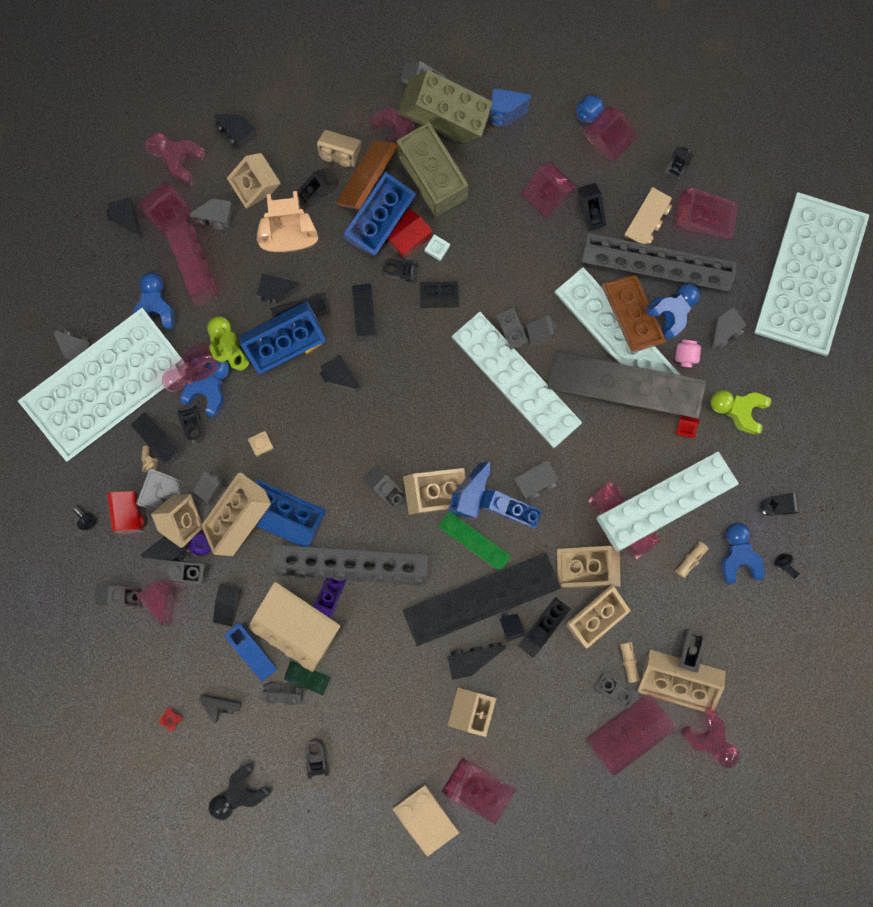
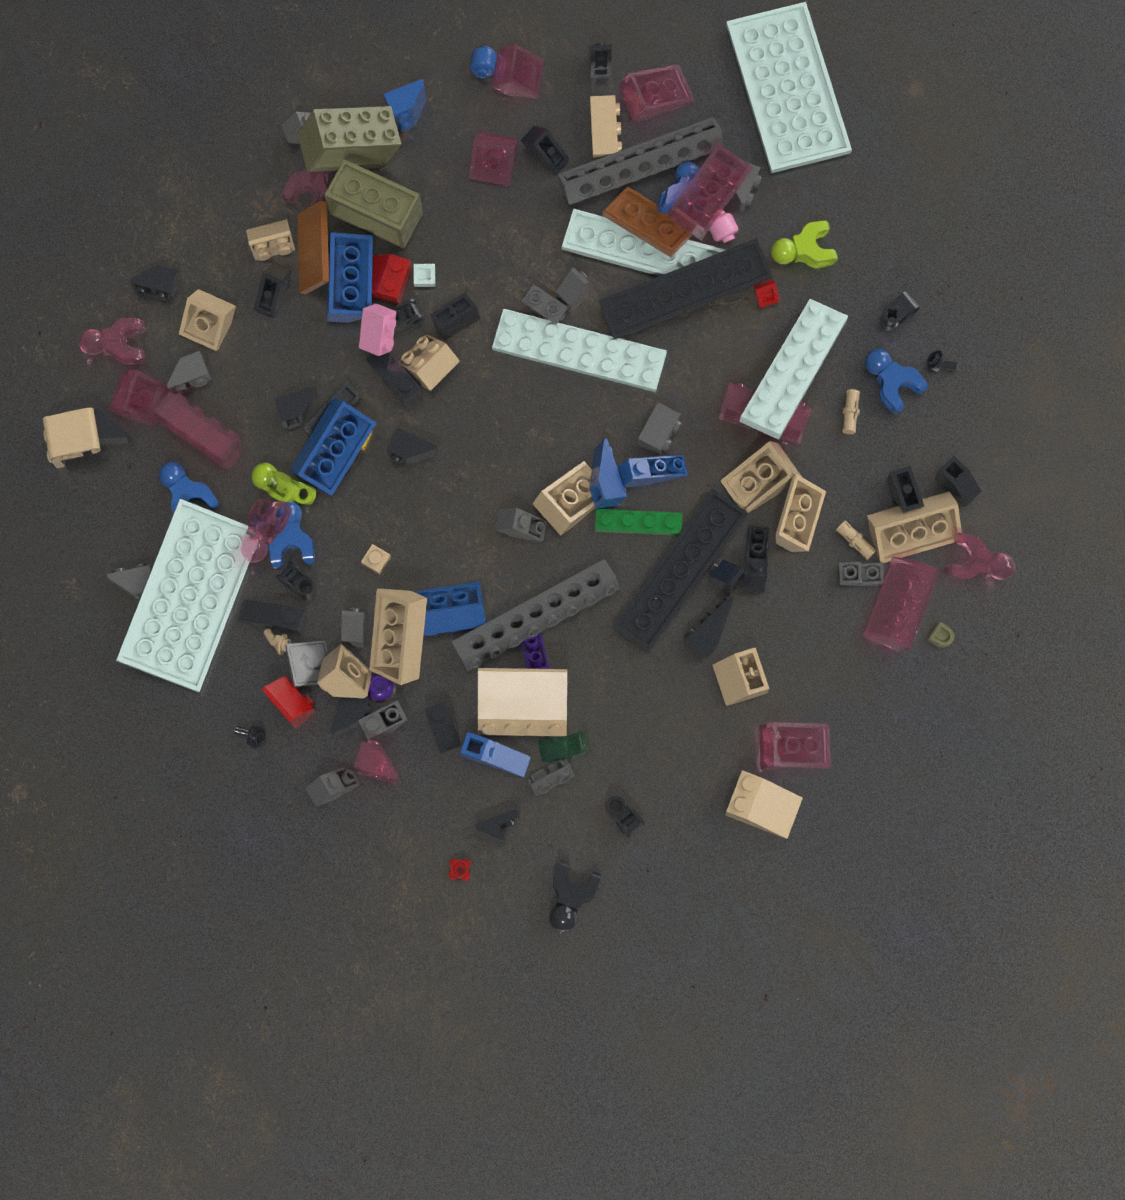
camera: 30 degrees left, 5 degrees down
light nougat piece [257,191,318,252] -> none
none -> tan piece [42,408,101,468]
none -> bright pink brick [359,304,396,356]
none -> tan slope [398,334,460,391]
none -> clear pink brick [667,143,753,241]
none -> olive tile [927,622,954,648]
none -> black slope [935,456,982,506]

